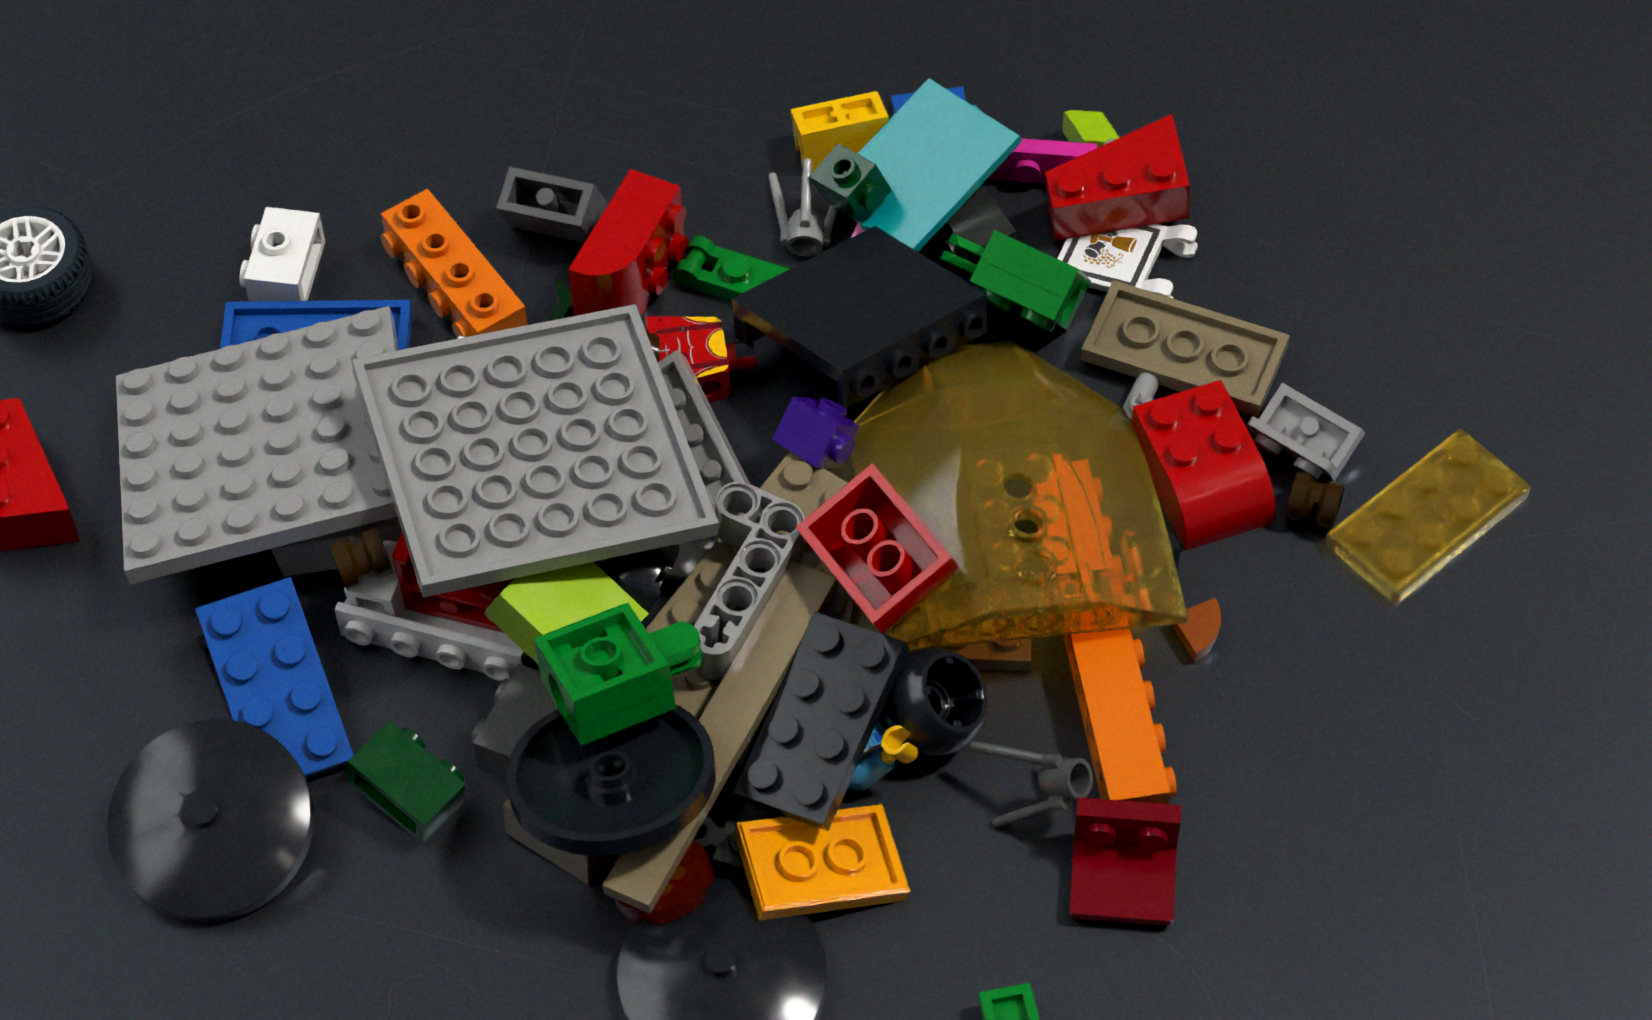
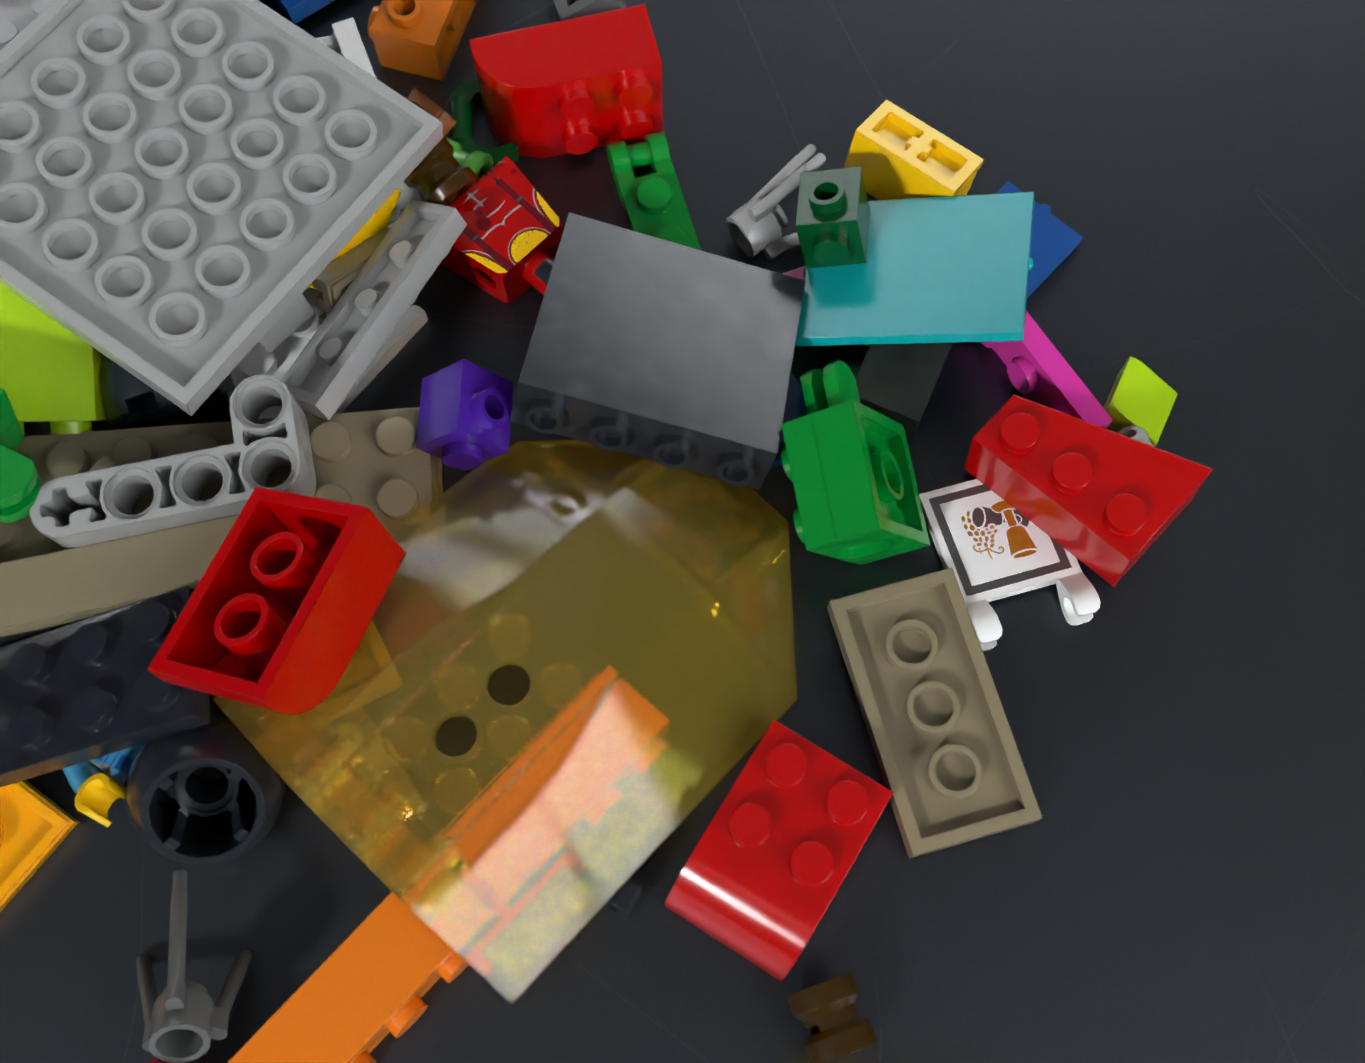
camera: 50 degrees right, 15 degrees up
light grey arm [1122,372,1160,421] -> none
dark orange tile [1171,598,1221,662] -> none
light grey bracket [1247,383,1365,481] -> none

